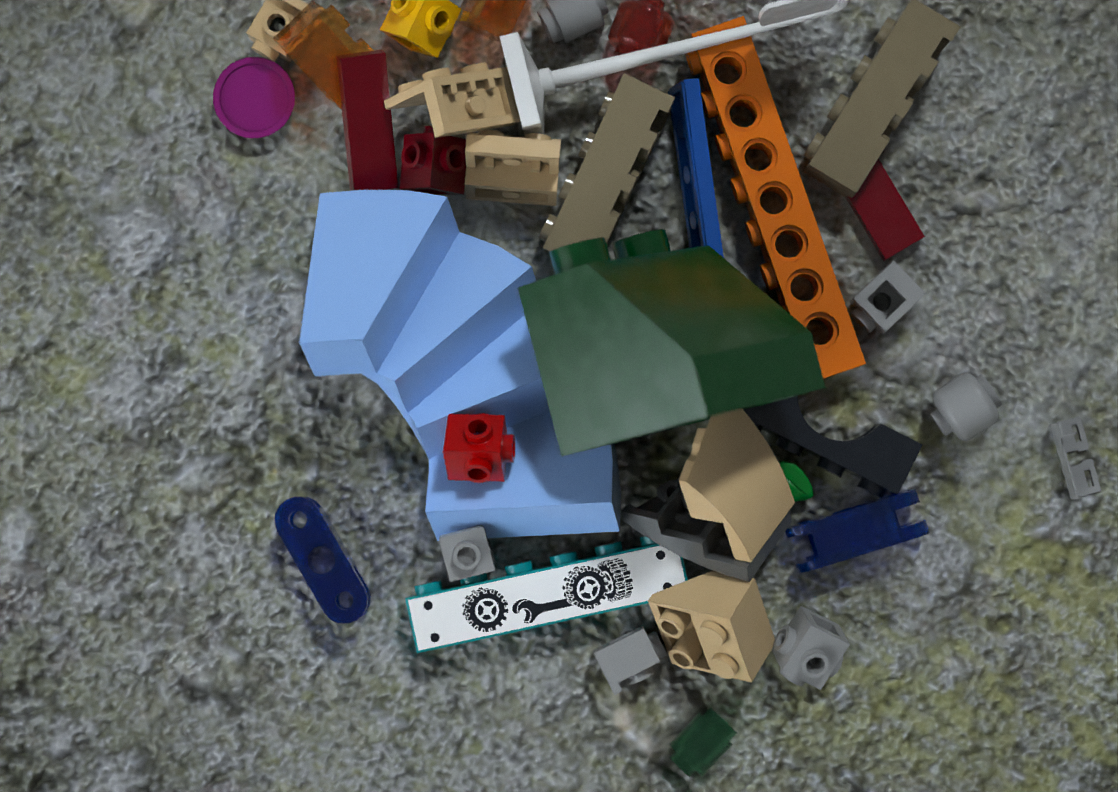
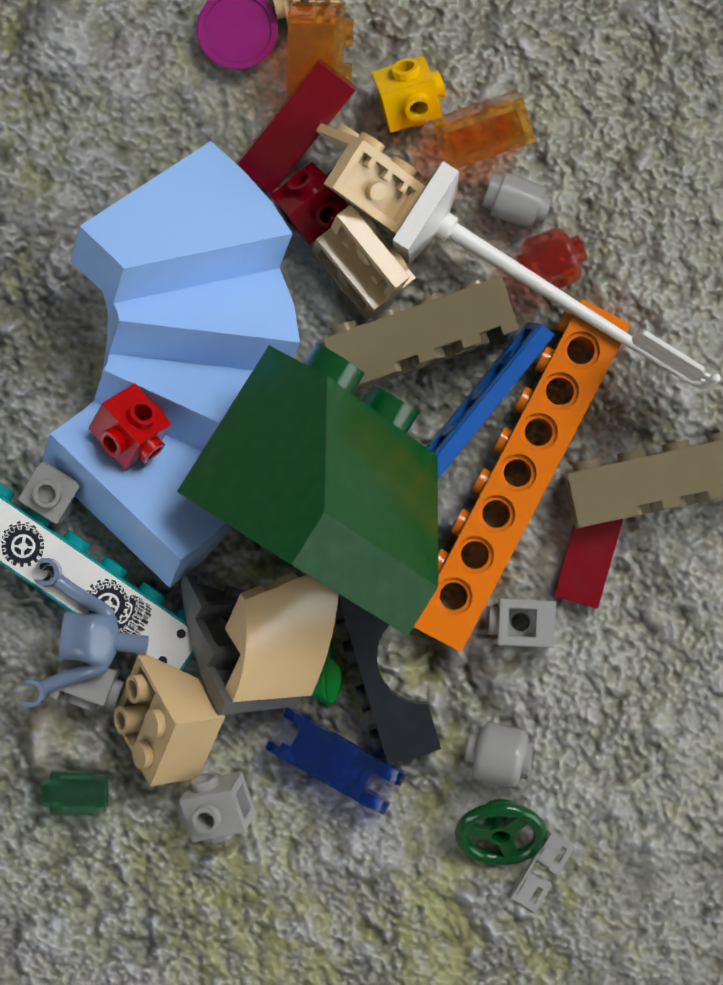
camera: 50 degrees right, 0 degrees up
none -> sand blue piece [19,558,149,707]
none -> dark green piece [455,799,547,866]

